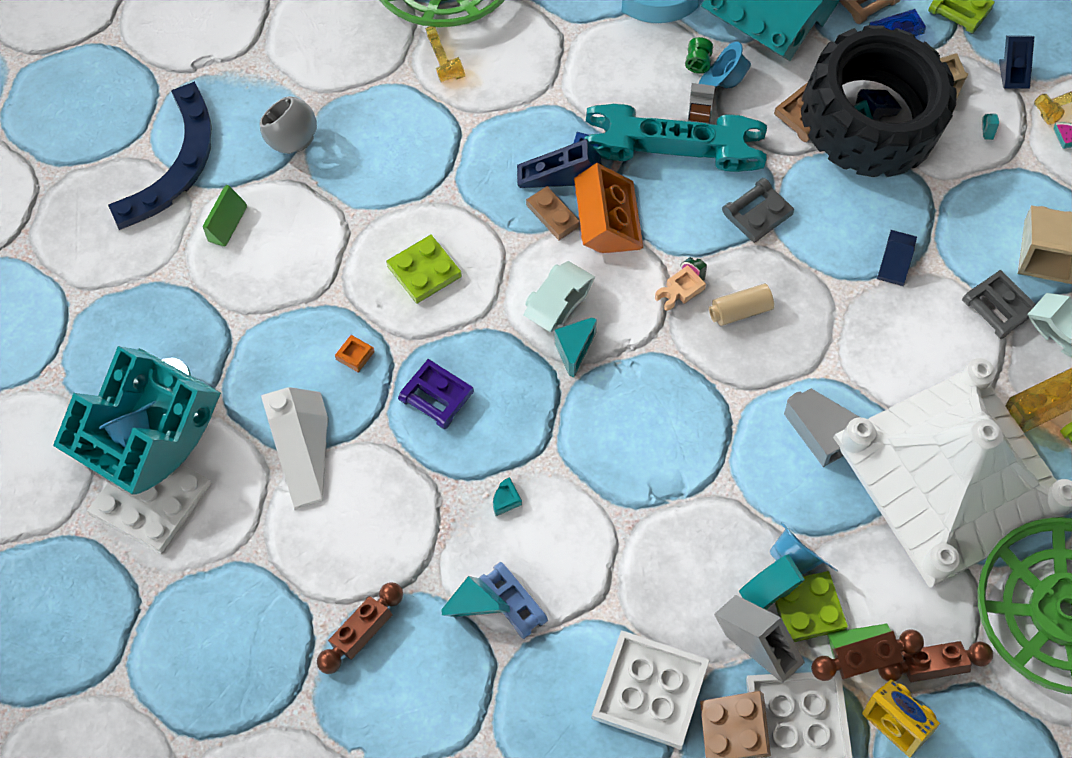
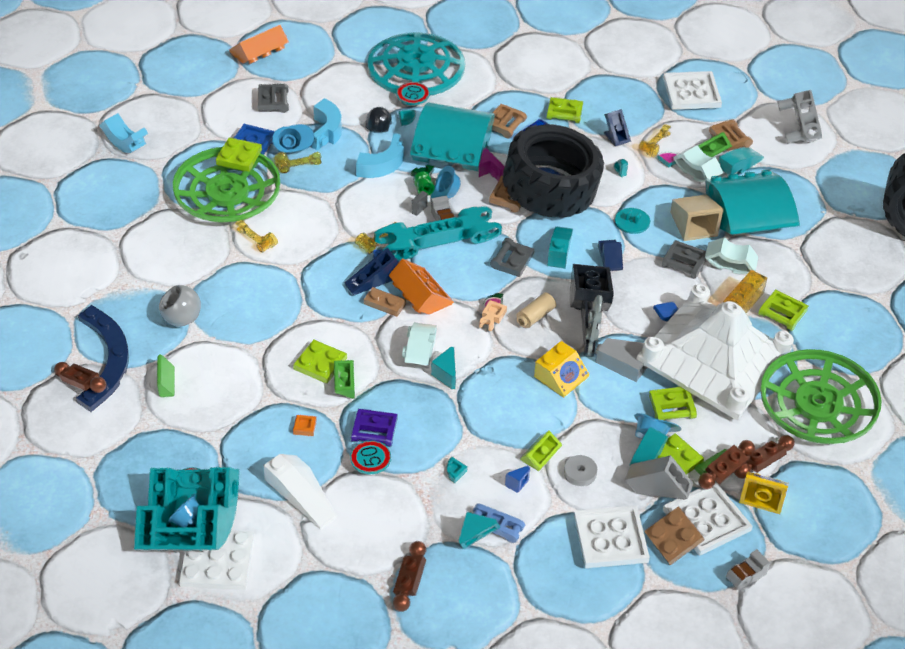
camera: 30 degrees left, 15 degrees down
none -> copper plate [54,362,106,393]
none -> bright green slope [334,360,355,399]
none -> piece [350,441,391,475]
none -> clear yellow brick [355,222,397,254]
none -> dark green tile [411,165,434,177]
none -> dark grey tile [411,191,428,216]
none -> magenta slope [478,148,505,181]
none -> blue slope [505,466,530,493]
none -> lime slope [520,430,562,471]
none -> yellow slope [534,341,589,398]
none -> teal slope [547,226,573,269]
none -> light grey piece [564,455,598,486]
none -> black slope [569,264,614,357]
none -> teal piece [615,208,651,234]
none -> lime plate [649,387,697,420]
none -> blue slope [653,302,678,322]

